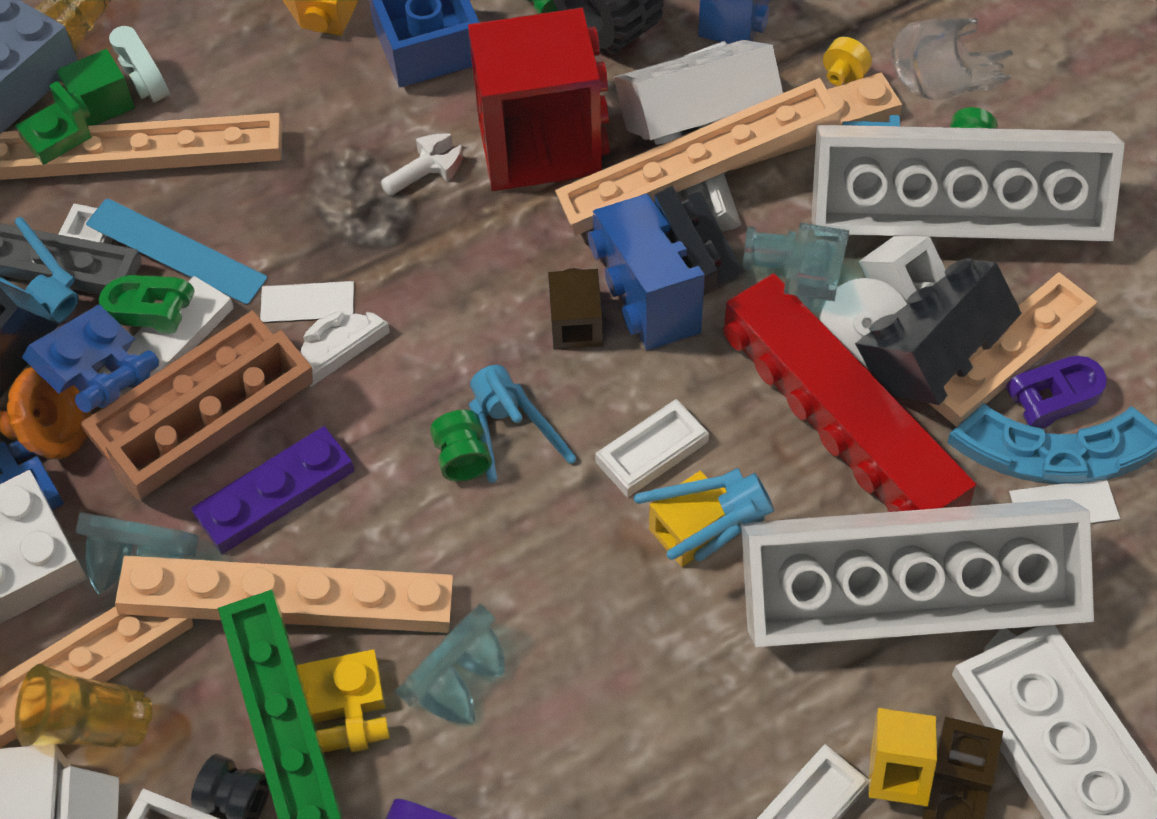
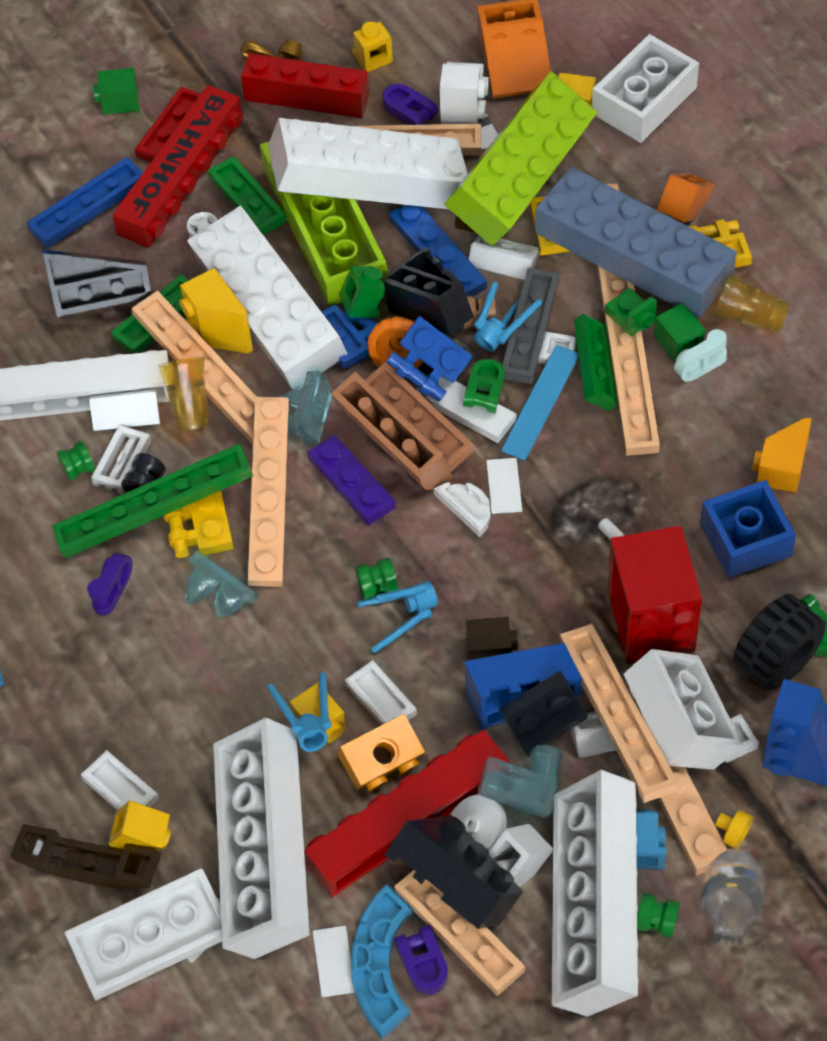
camera: 90 degrees right, 0 degrees up
none -> light orange brick [337,714,425,792]
none -> green plate [574,314,618,411]

